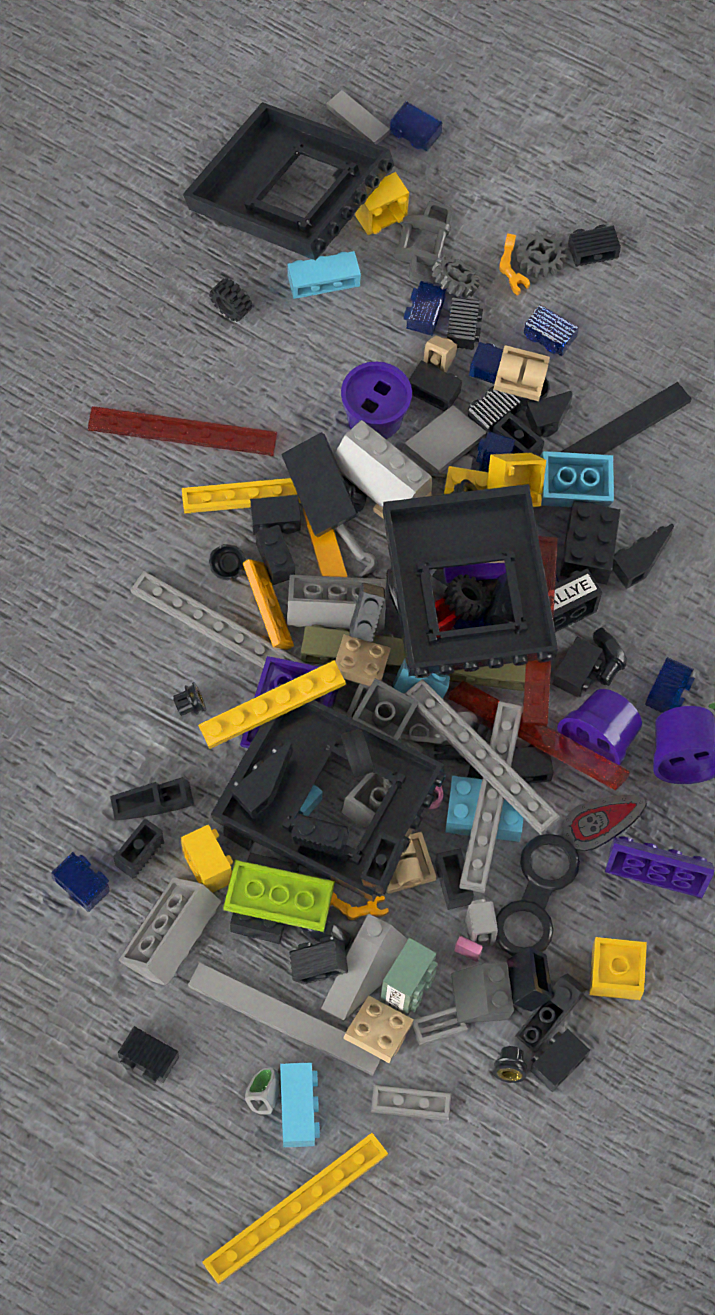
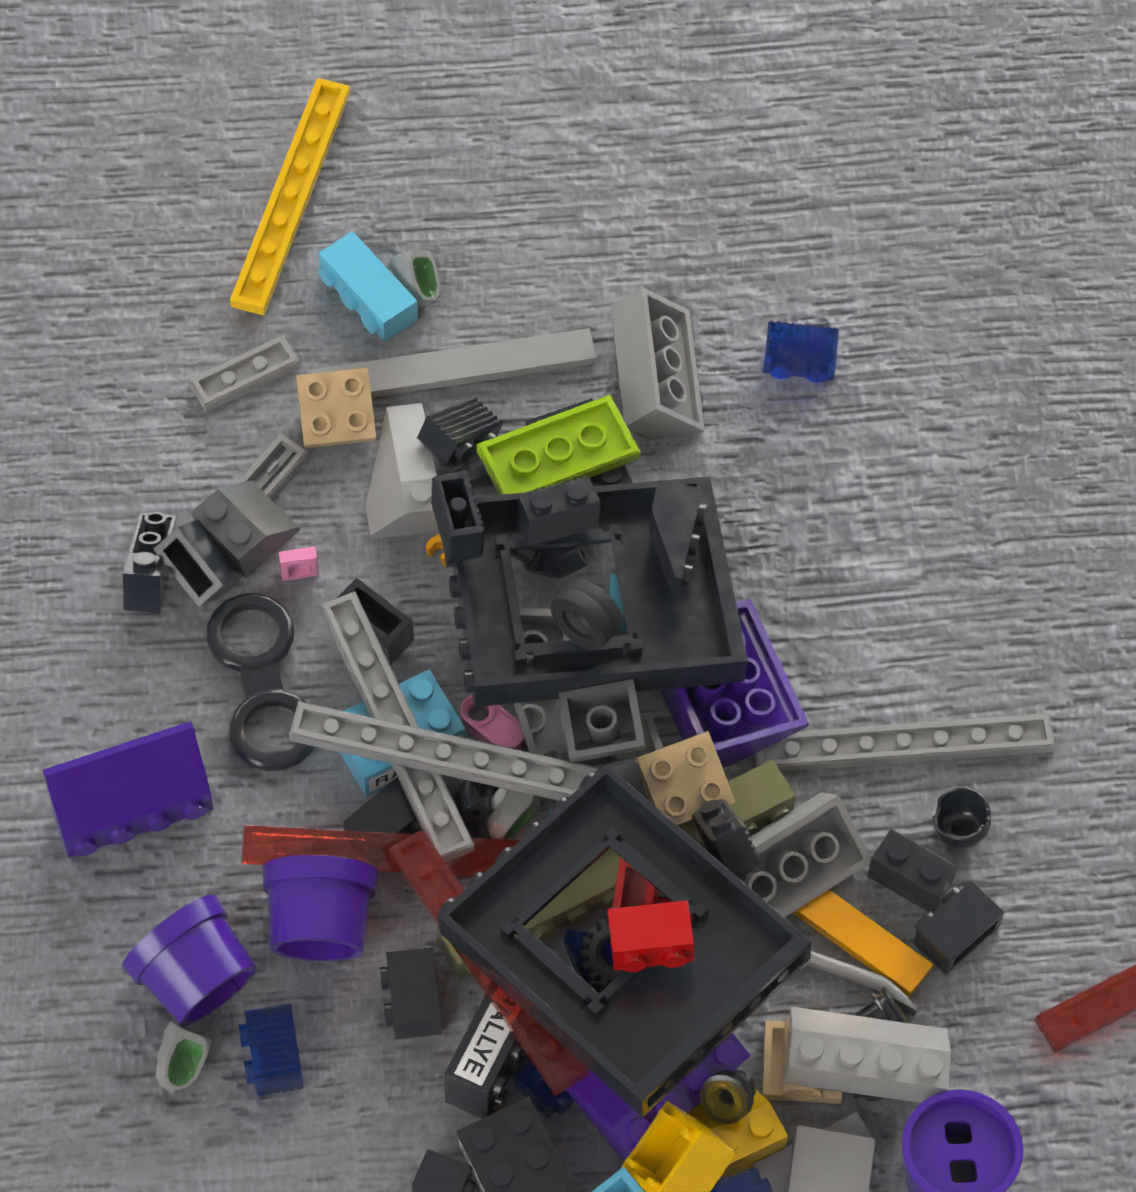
camera: 145 degrees right, 5 degrees down
black slope [110,777,194,820] -> none
black brick [113,819,164,879] -> none
black brick [118,1026,179,1083] -> none
black piece [173,682,206,716] -> none
yellow container [181,824,233,893] -> none
yellow plate [182,478,301,513] -> none
yellow plate [198,660,346,749] -> none
light orange tile [243,559,294,650] -> none
black tile [281,432,359,537] -> none
sand green brick [380,938,438,1016] -> none
tan plate [387,831,437,894] -> none
light grey brick [465,899,498,947] -> none
black piece [493,1046,527,1083] -> none
black brick [530,1029,590,1092] -> none
shield [563,795,647,851] -> none
yellow container [589,937,647,1000] -> none
black arm [593,628,627,686] -> none
none -> red brick [608,900,694,972]

